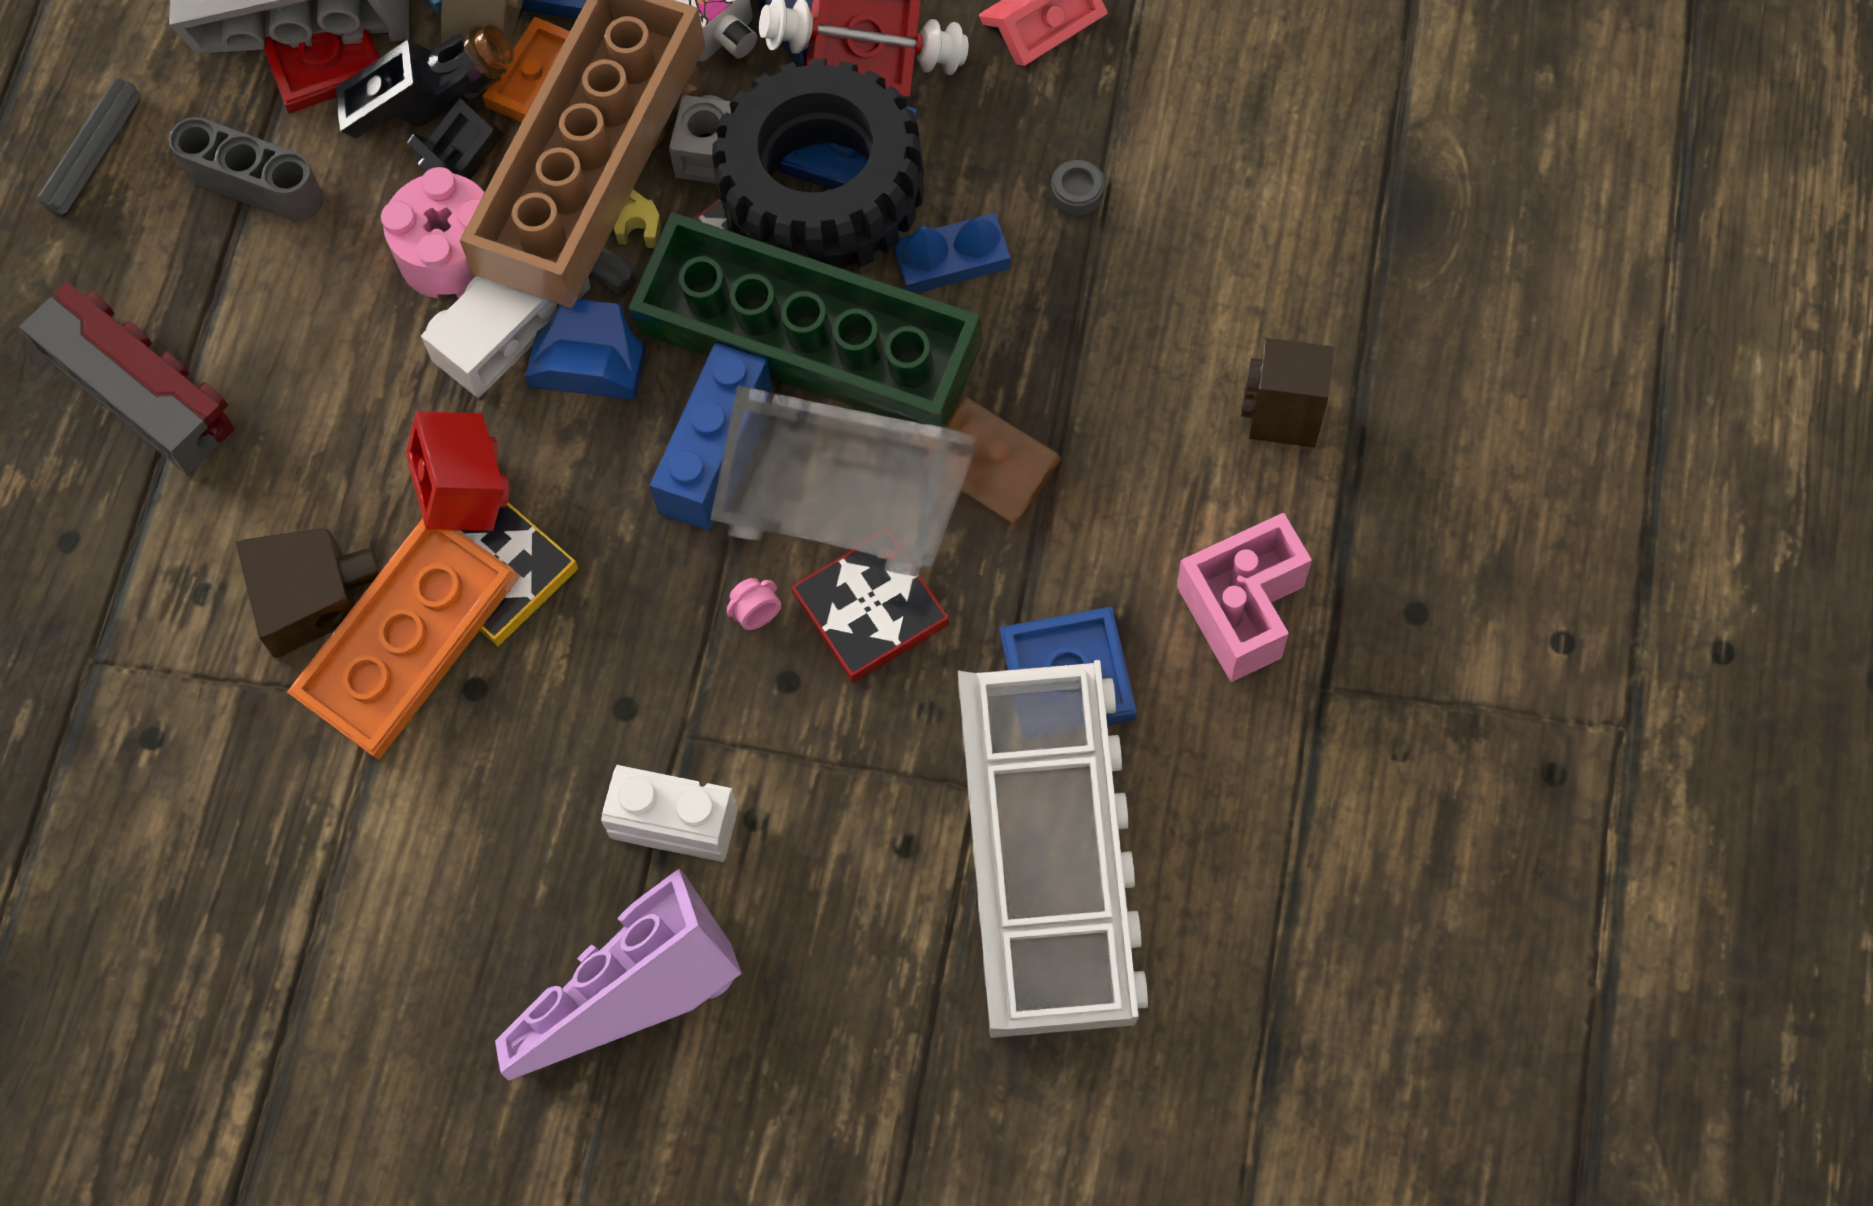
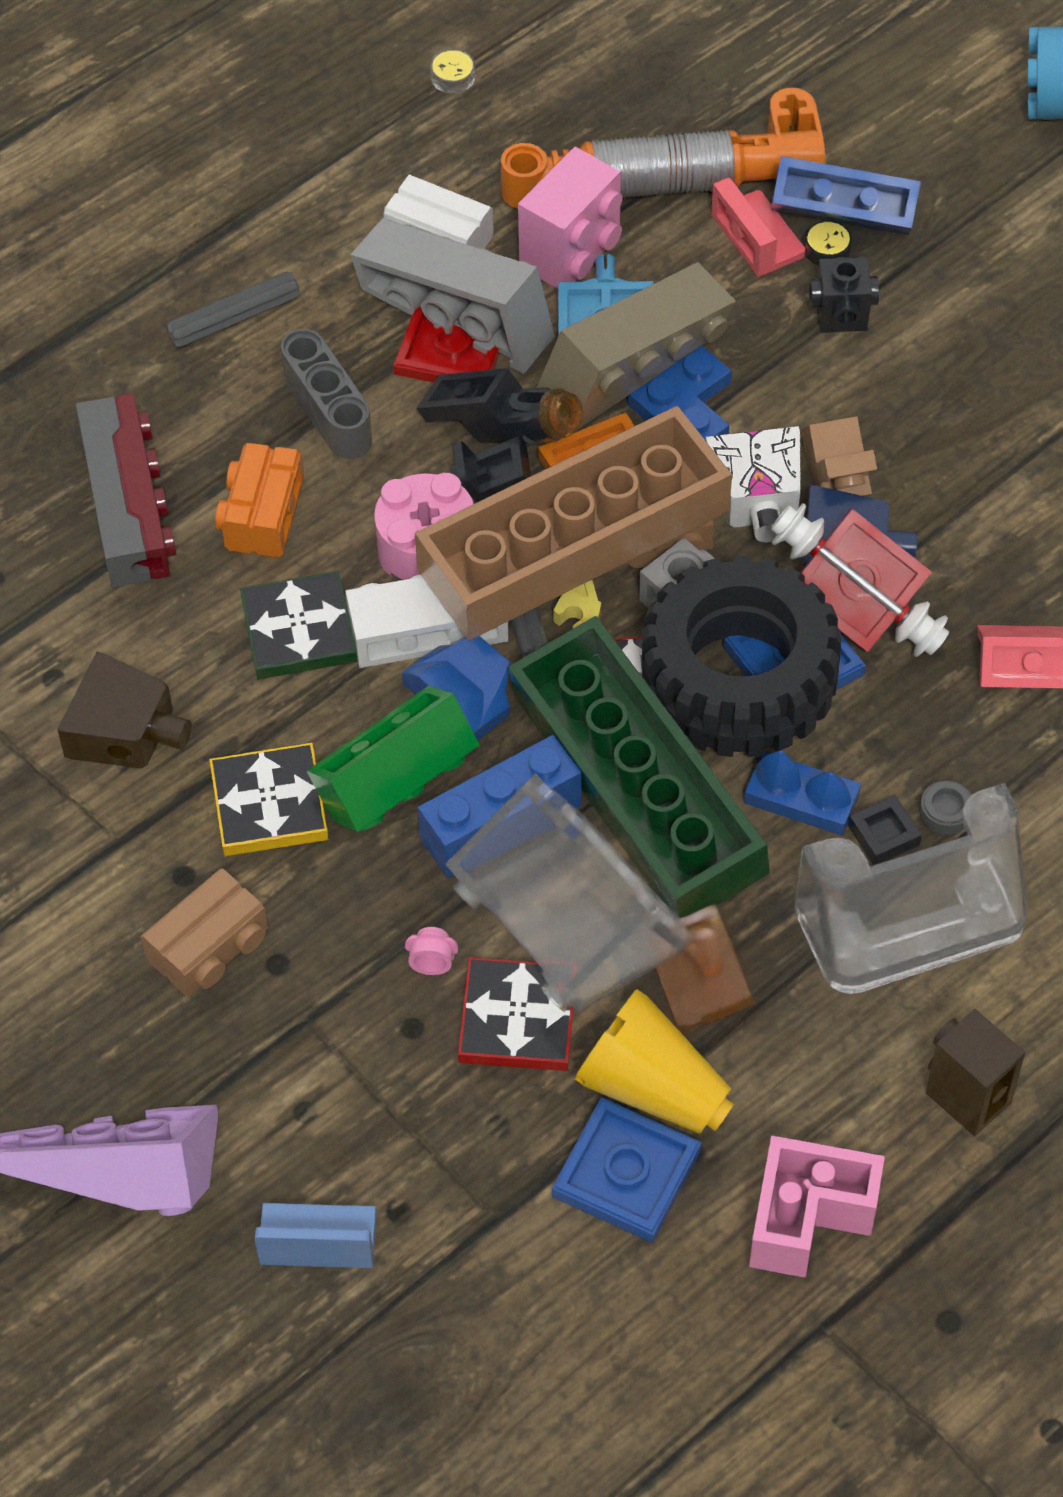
camera: 35 degrees right, 10 degrees down
orange tile [287,518,521,760] -> none
red brick [406,411,509,531] -> none
white brick [601,765,738,862] -> none
window [958,660,1148,1038] -> none
none -> medium nougat brick [140,868,268,997]
none -> orange brick [215,443,304,558]
none -> tile [240,571,357,680]
none -> medium blue panel [255,1203,377,1268]
none -> green brick [307,686,479,832]
none -> yellow cone [575,989,734,1134]
none -> clear windscreen [794,783,1028,994]
none -> black tile [848,795,922,866]

